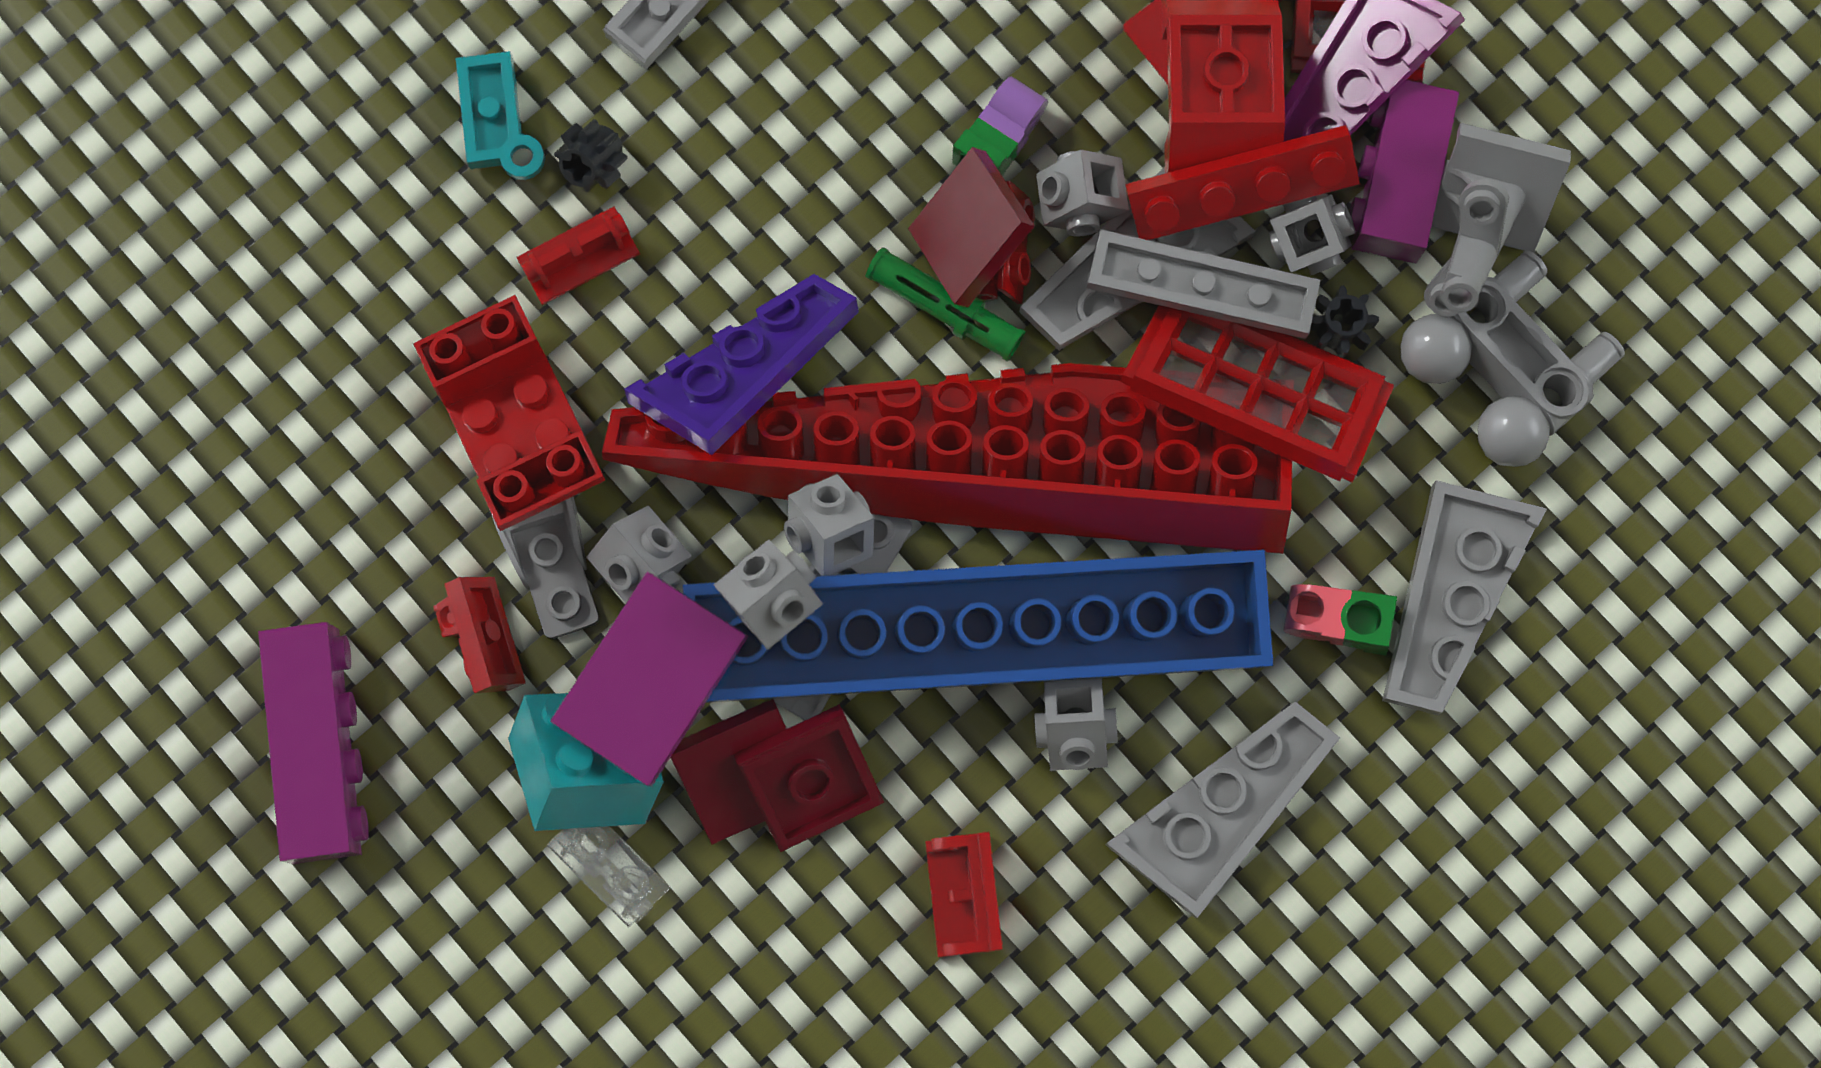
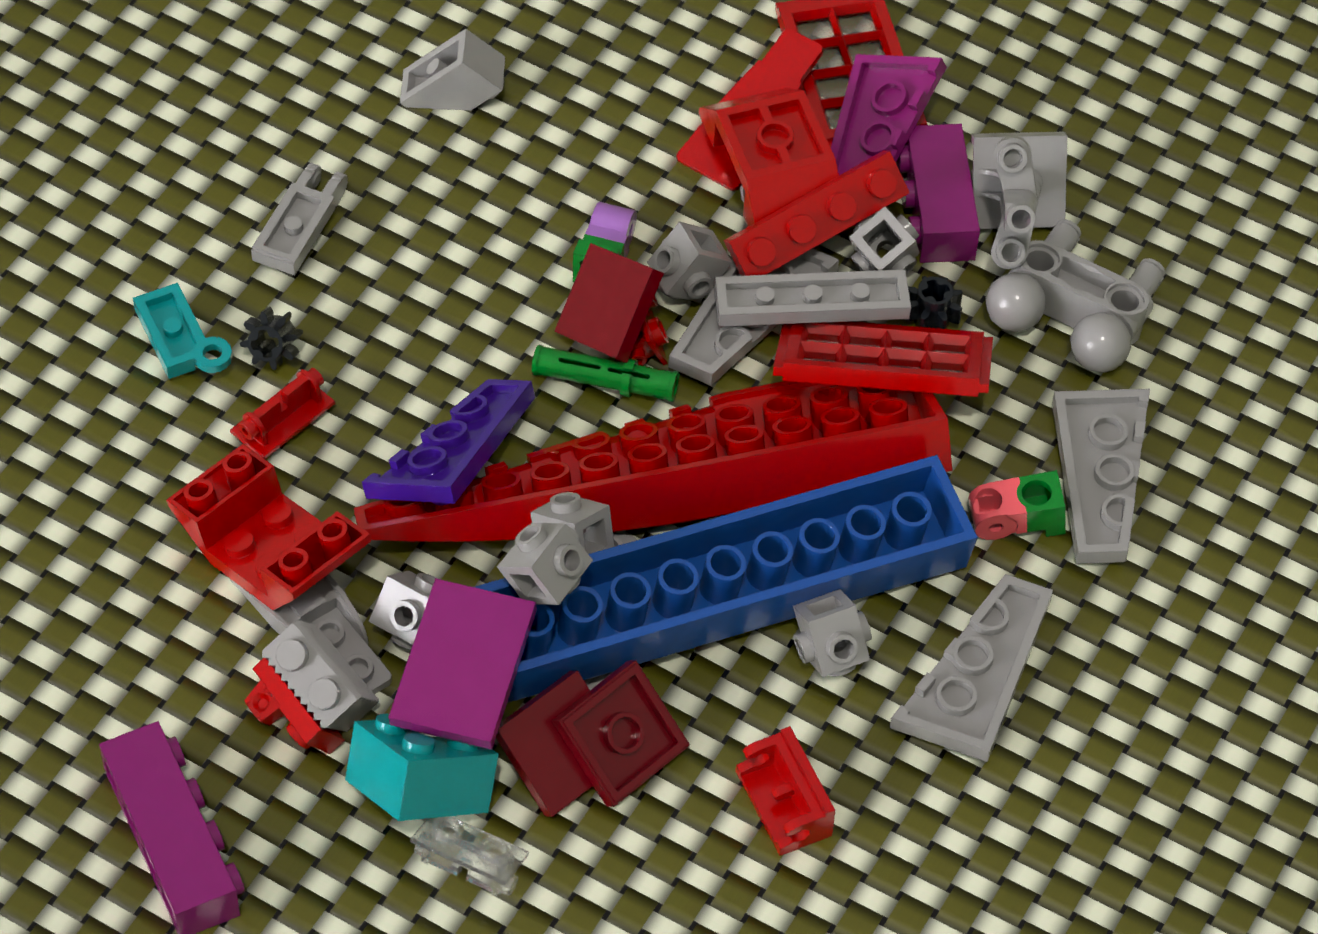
camera: 20 degrees left, 25 degrees down
none -> light grey brick [262,619,379,732]

